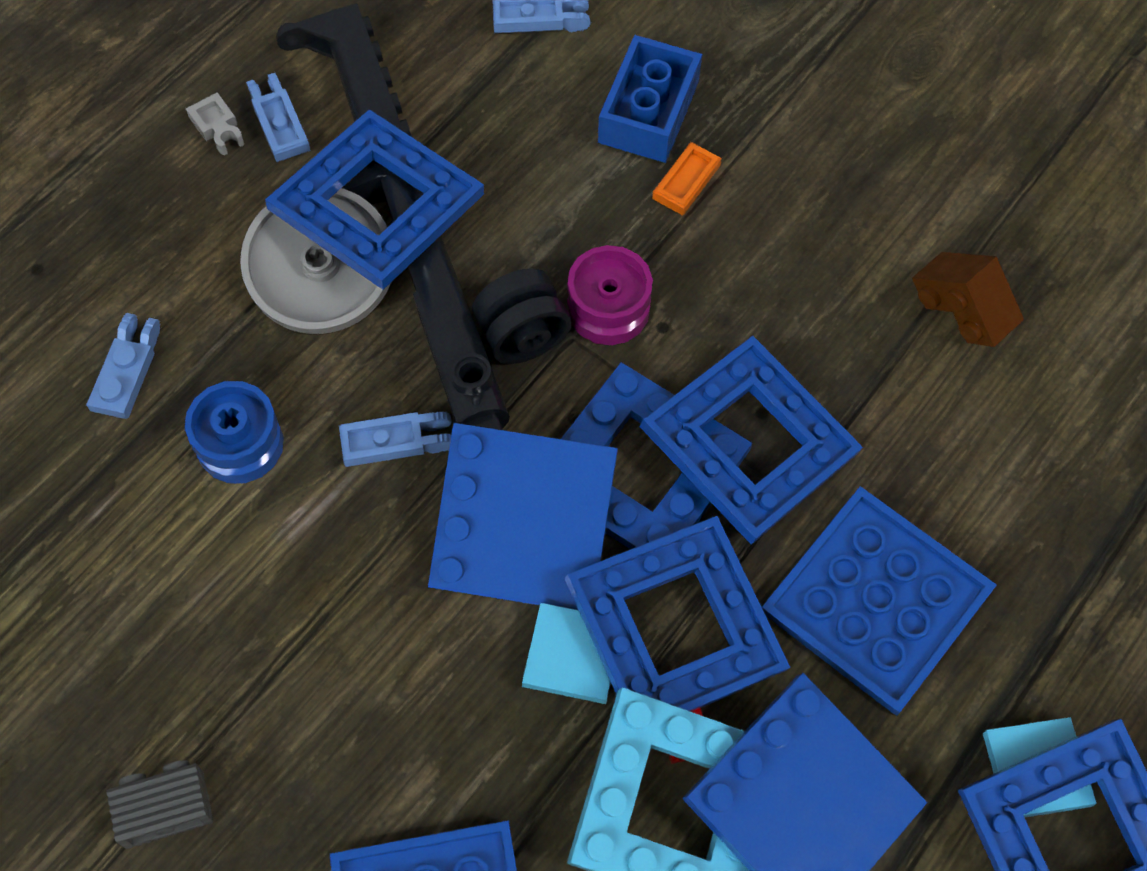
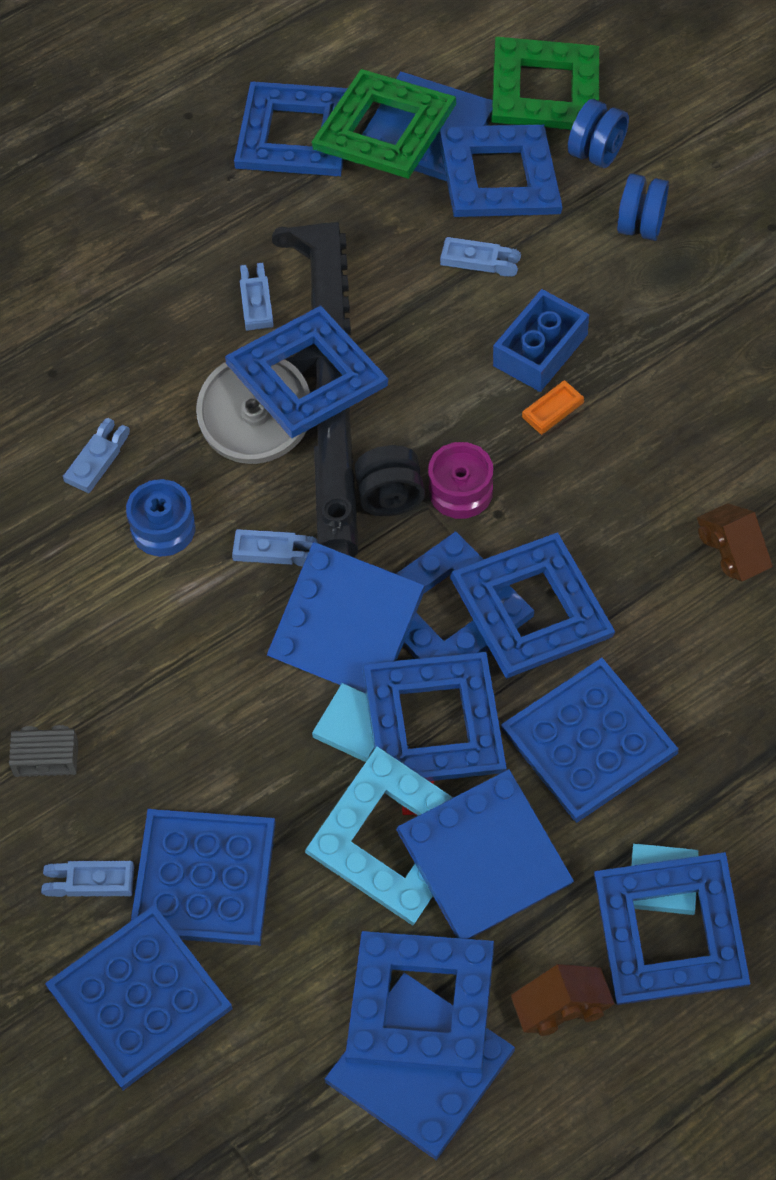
camera: 20 degrees right, 5 degrees down
light grey plate [186,93,244,155] -> none

